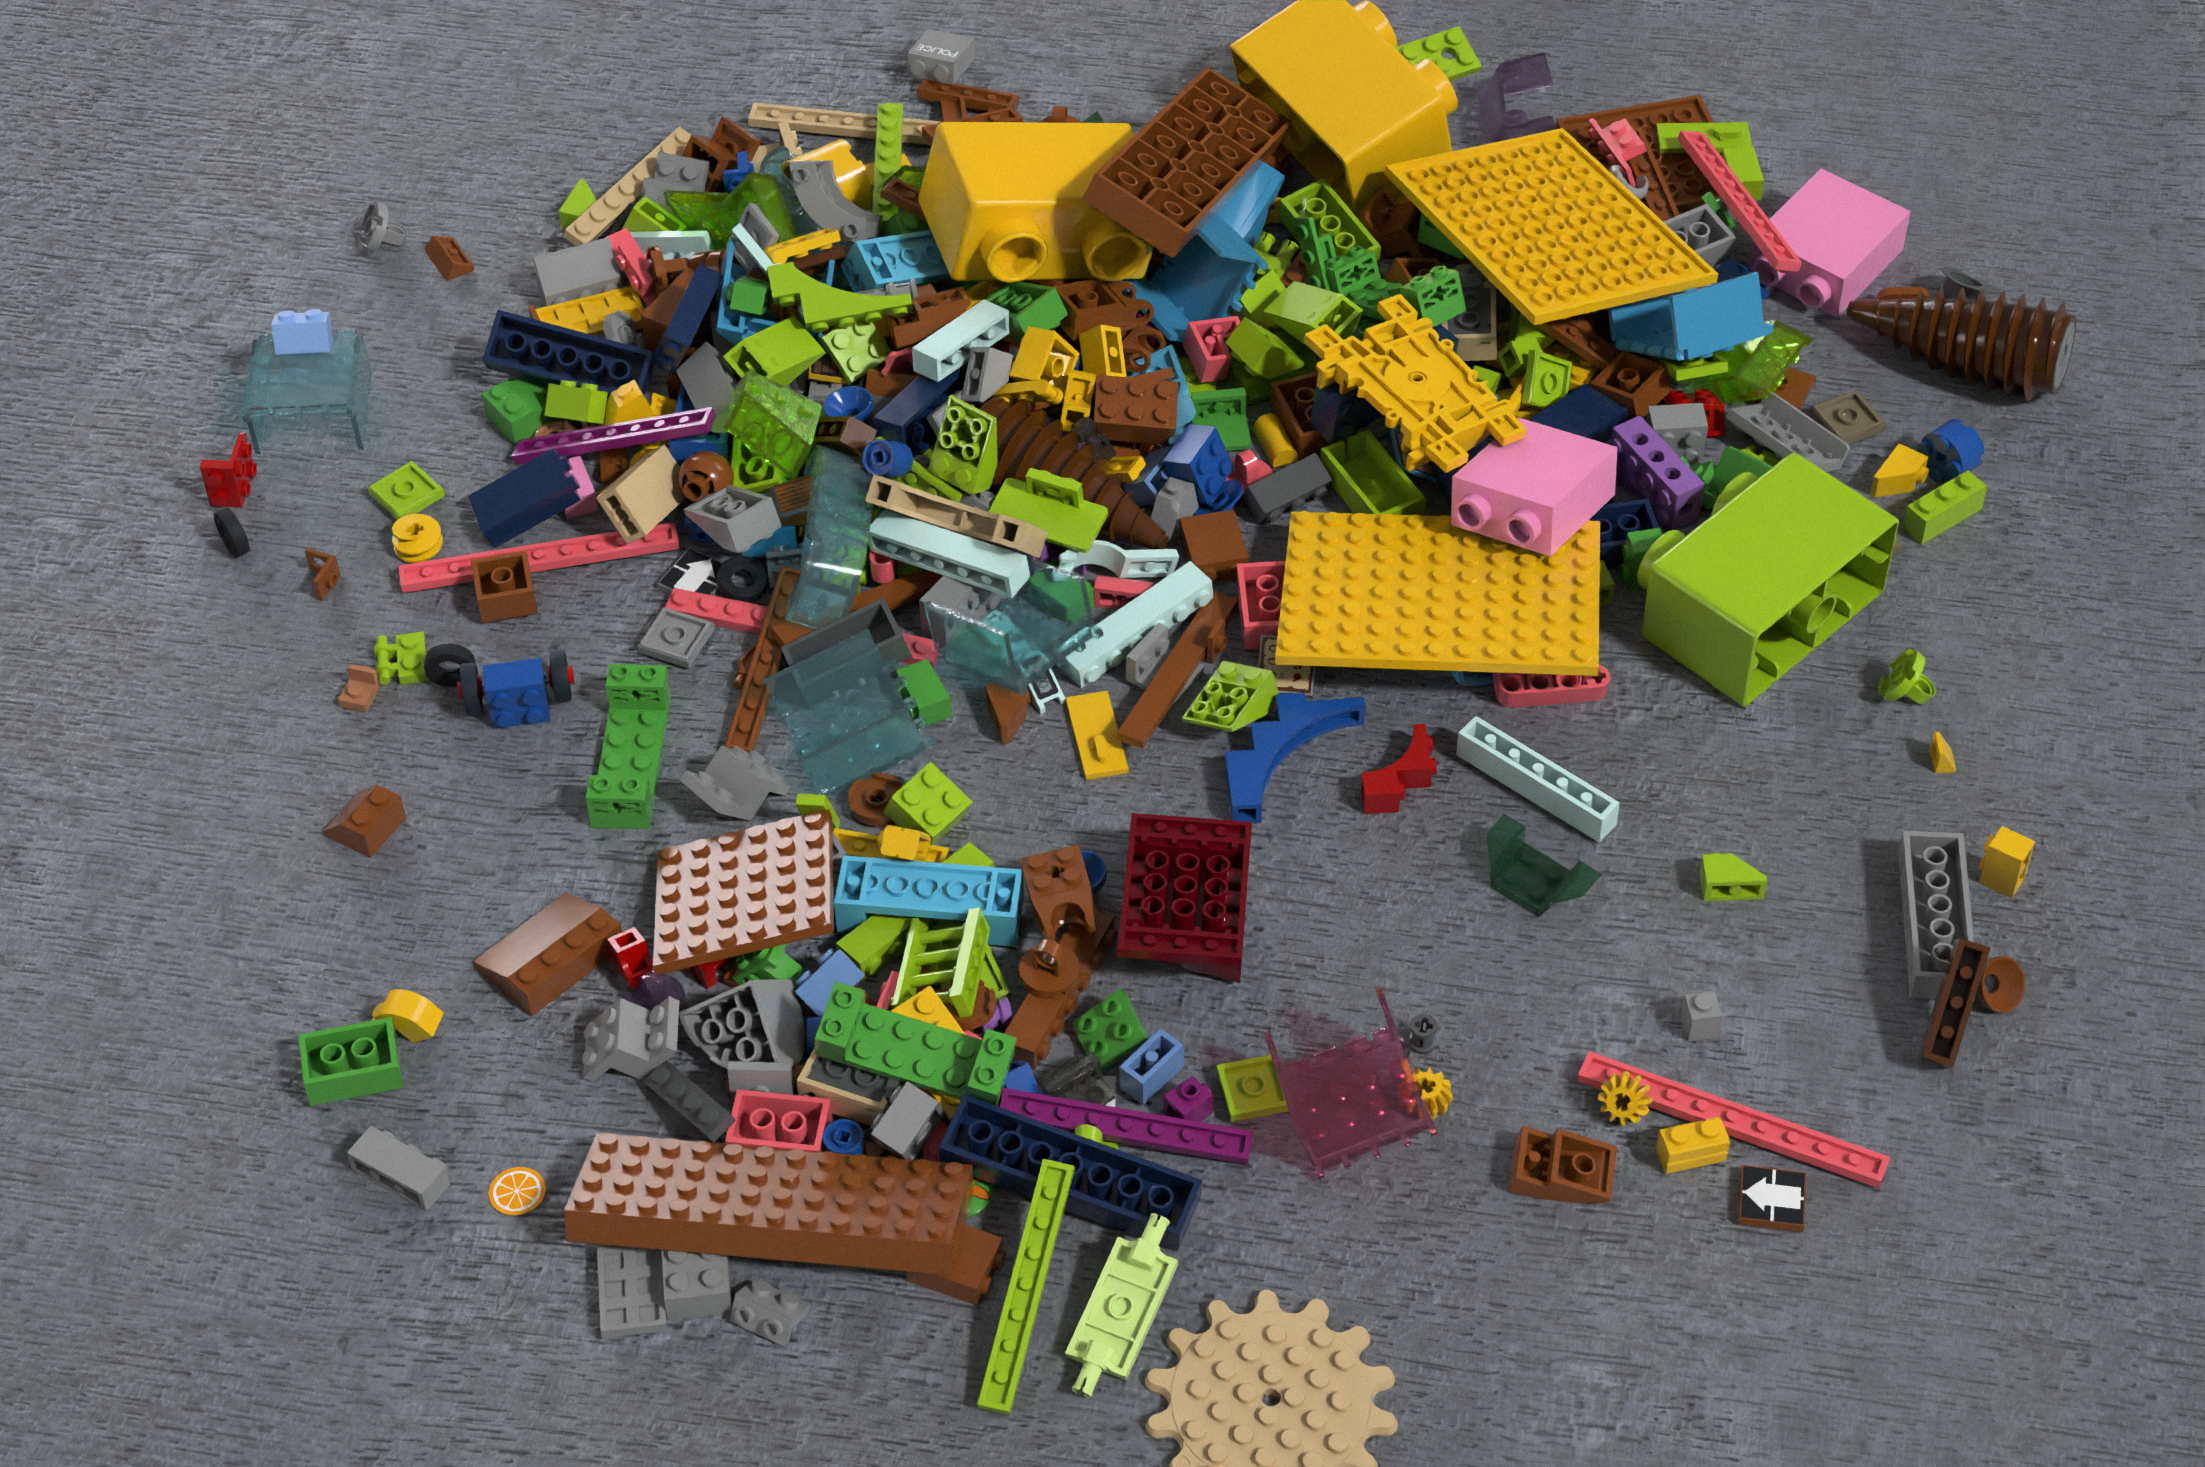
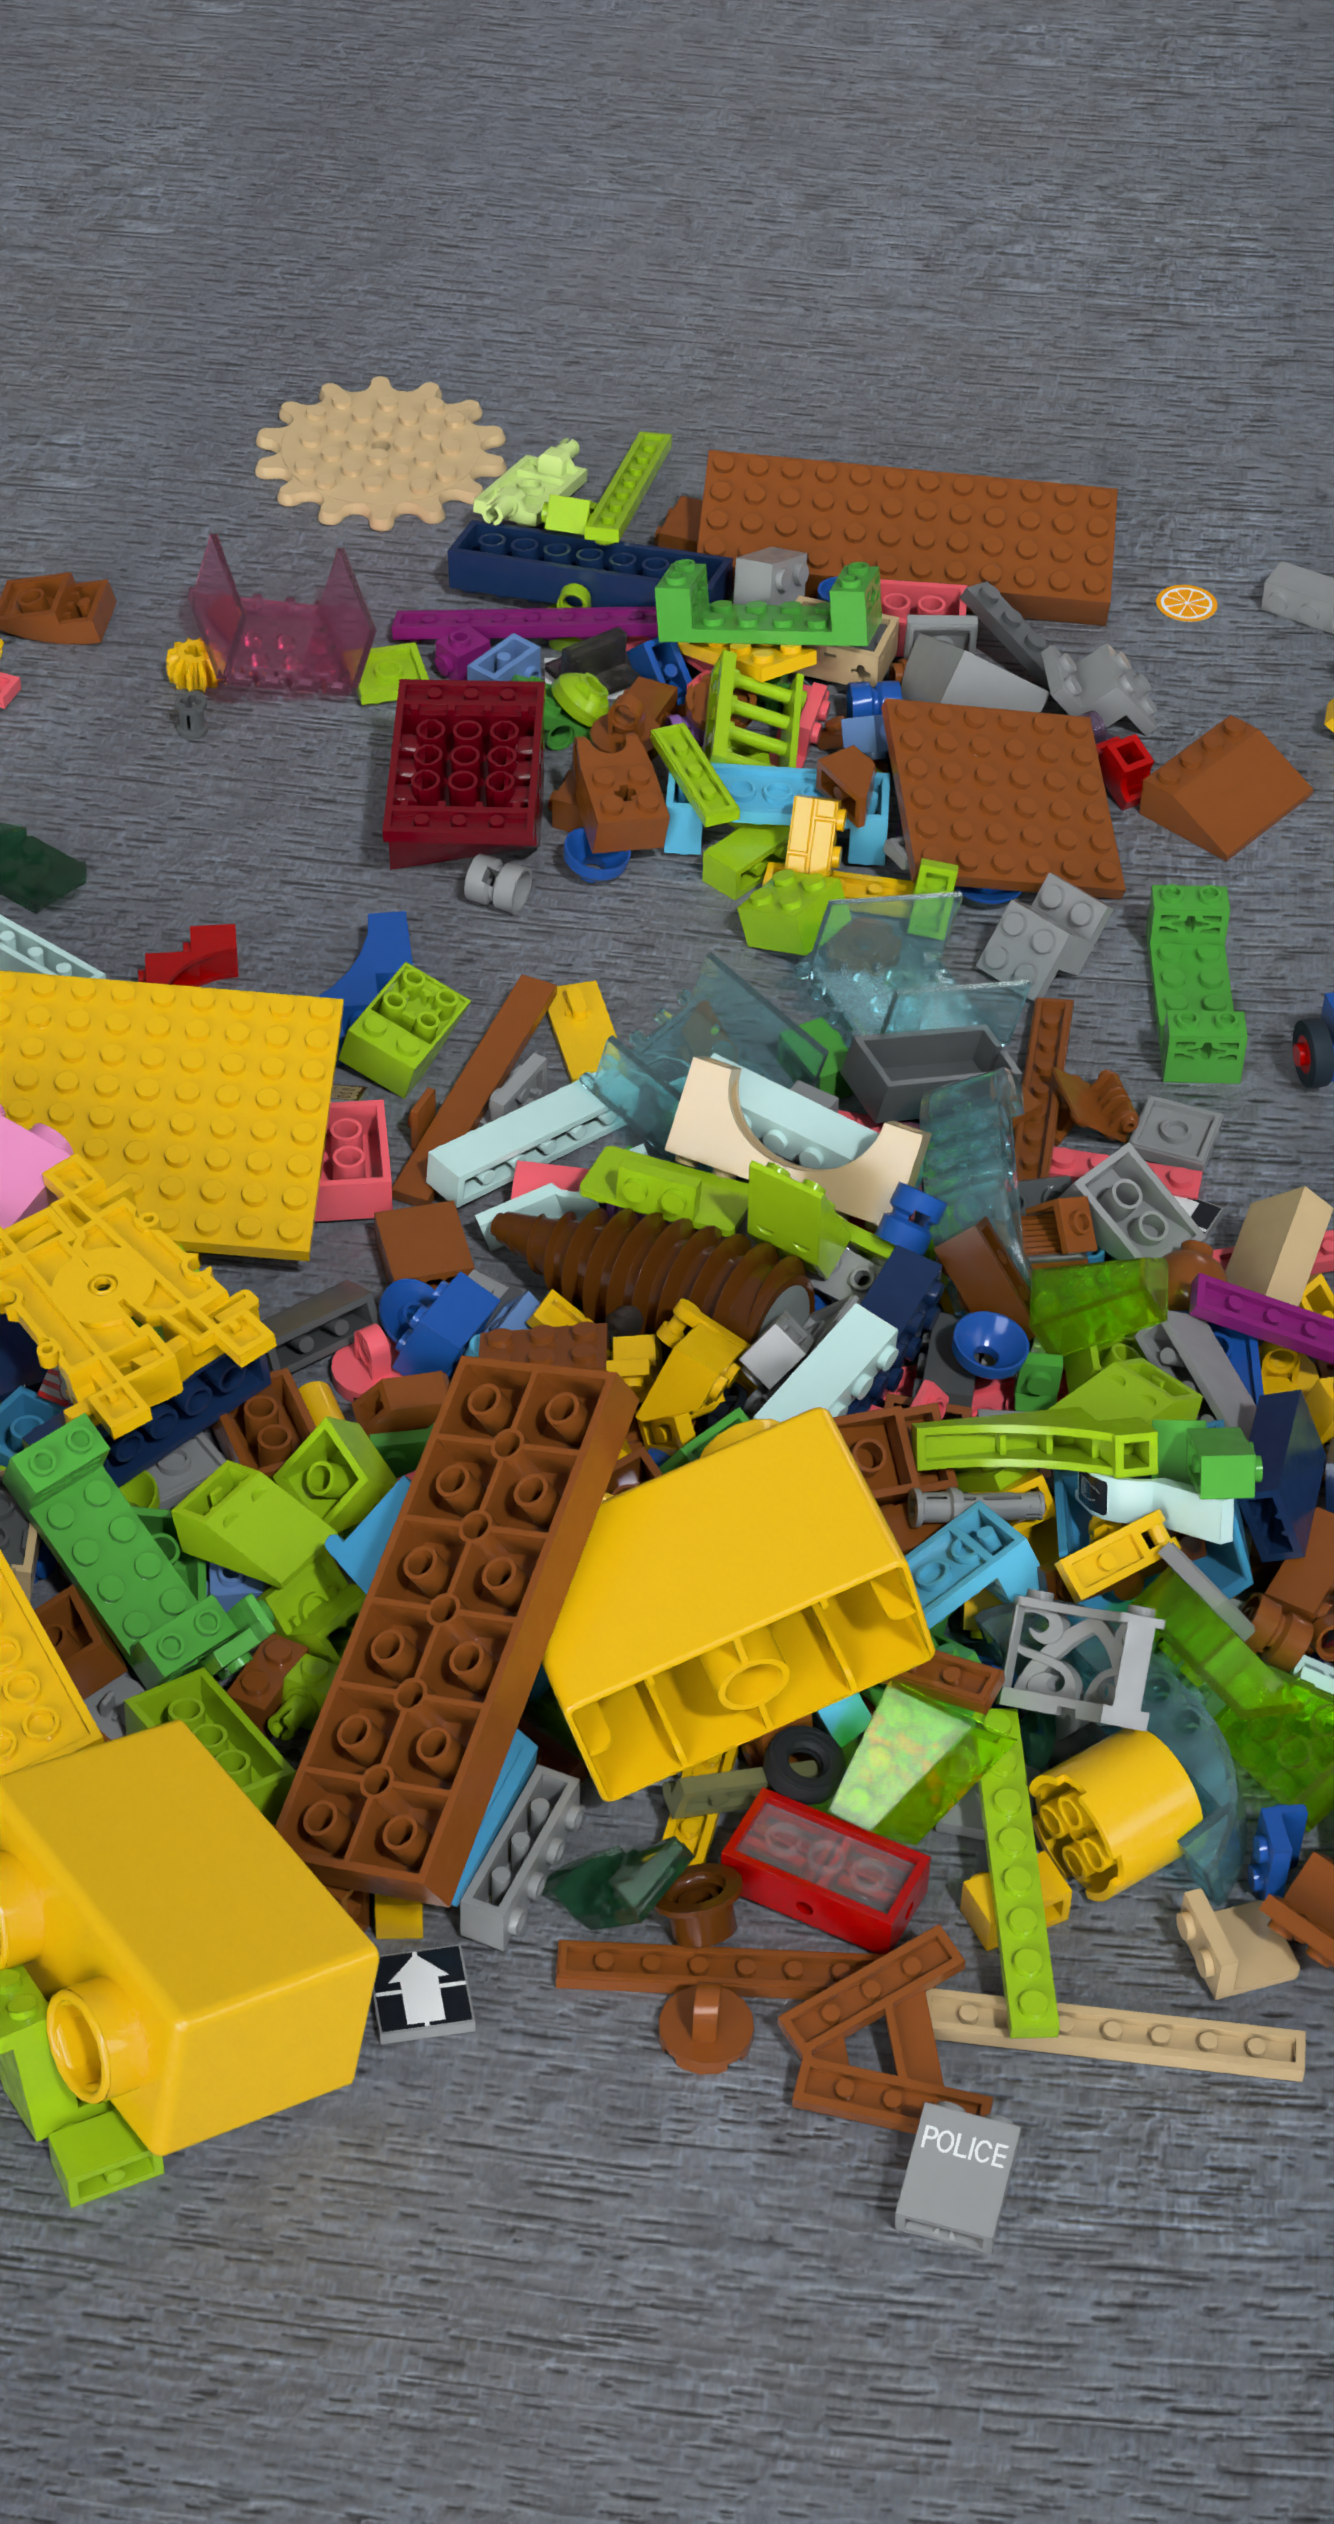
camera: 175 degrees right, 5 degrees down
none -> dark orange slope [351,1371,450,1437]
none -> lime brick [541,494,597,536]
none -> lime piece [551,672,609,727]
none -> lime tile [650,722,740,828]
none -> dark orange slope [816,745,876,828]
none -> dark orange bracket [1025,1196,1097,1255]
none -> dark orange hinge [1051,1067,1139,1144]
none -> bright green brick [1186,1427,1263,1500]

